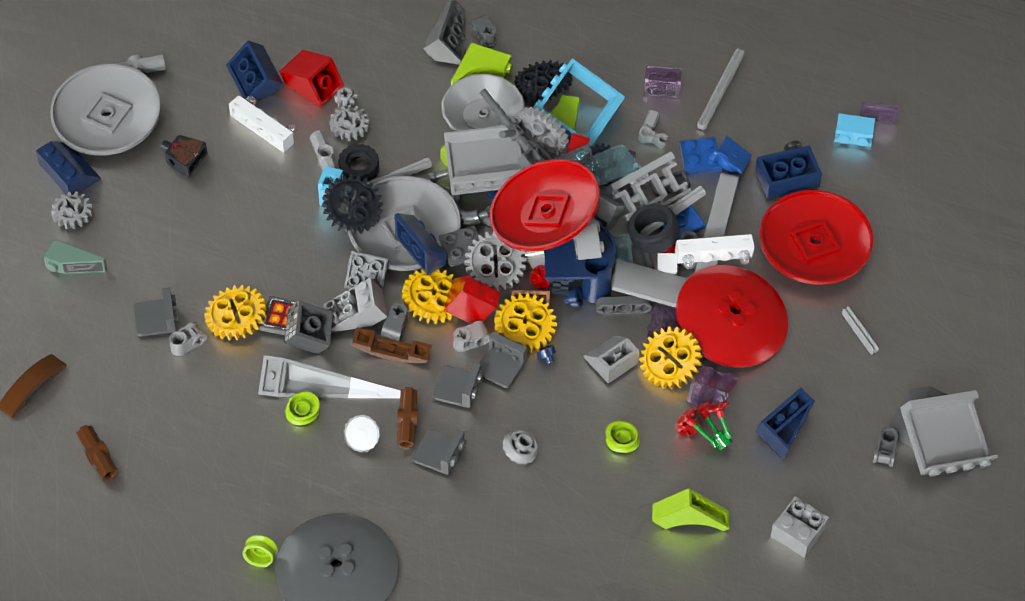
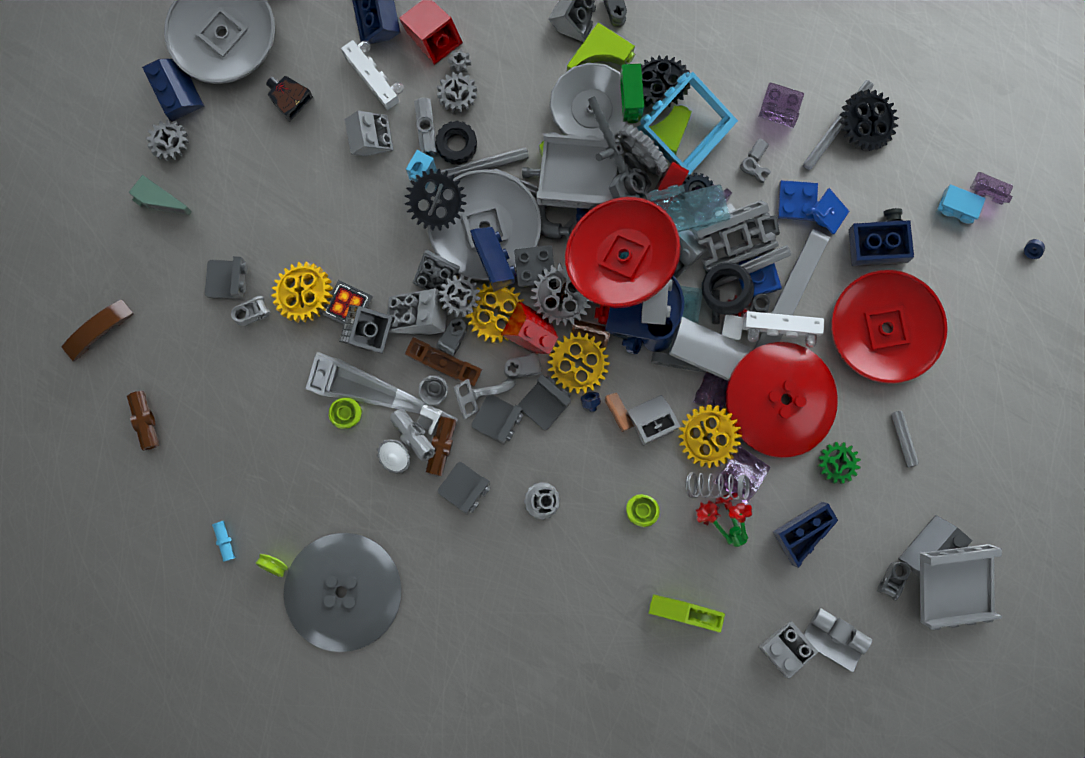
camera: 15 degrees right, 25 degrees up
none -> medium azure pin [212,521,235,562]
none -> light grey slope [345,111,394,156]
none -> light grey piece [390,409,435,461]
none -> white panel [417,404,443,435]
none -> light grey hair [419,375,448,405]
none -> light grey gear [438,275,480,317]
none -> light grey piece [454,378,516,419]
none -> nougat slope [605,393,634,432]
none -> green window [620,63,644,124]
none -> light grey piece [686,472,749,500]
none -> light grey panel [804,608,872,672]
none -> green gear [817,442,861,484]
none -> black gear [839,89,899,151]
none -> dark blue tile [1024,239,1045,259]

